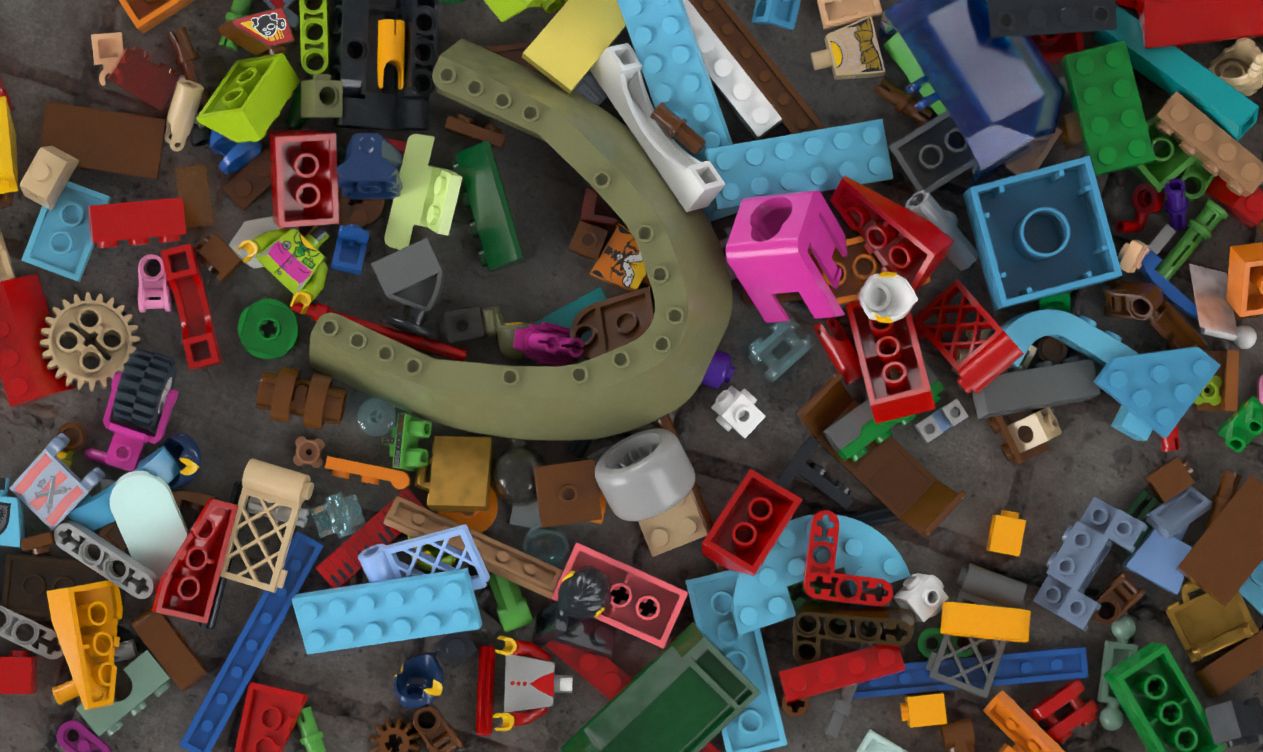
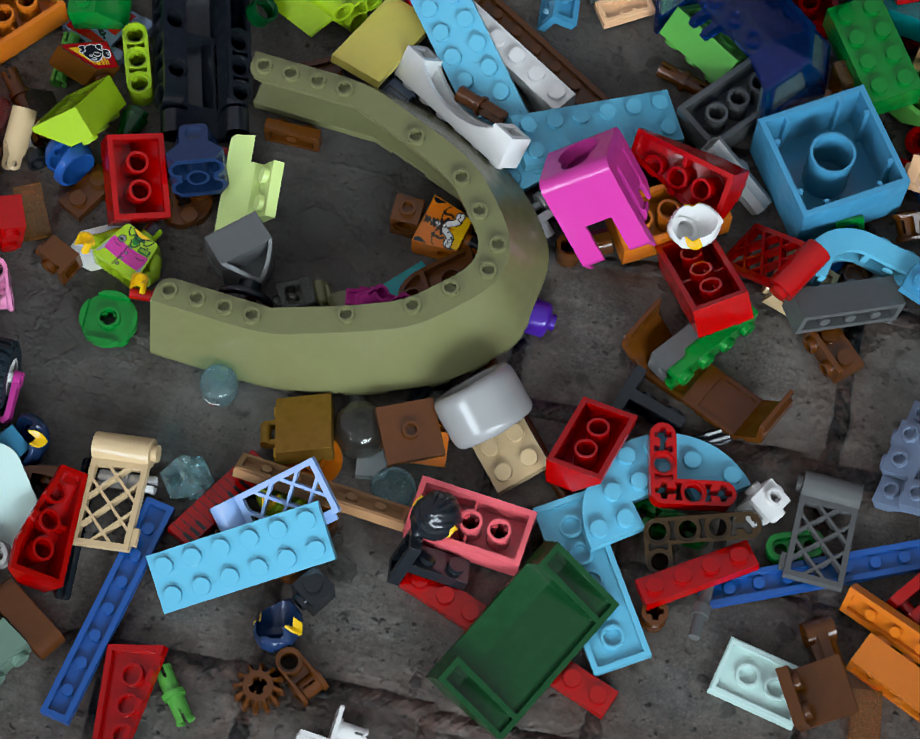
camera: 10 degrees left, 20 degrees down
red arch [160,244,224,371] -> none
reddish brown piece [256,366,348,430] -> none
nougat plate [293,436,325,468] -> none
olive brick [301,74,343,119] -> none
orange plate [325,456,411,489] -> none
blue bracket [331,224,370,275] -> none
light orange piece [377,19,405,90] -> none
bright green hips [382,413,432,472] -> none
dark green slope [452,140,525,272] -> none
red axle [476,645,496,736] -> none
bright green piece [489,574,534,633] -> none
torso [493,635,573,731] -> none
clear red panel [581,188,618,229] -> none
white brick [711,385,766,438] -> none
clear light blue brick [747,317,816,384] -> none
torso [810,16,885,80] -> none
red piece [814,317,863,386] -> none
light orange brick [900,691,947,728] -> none
flat silver piece [914,399,969,443] -> none
light orange beam [940,602,1031,642] -> none
light orange brick [986,510,1026,556] -> none
tan bracket [1007,407,1062,453] -> none

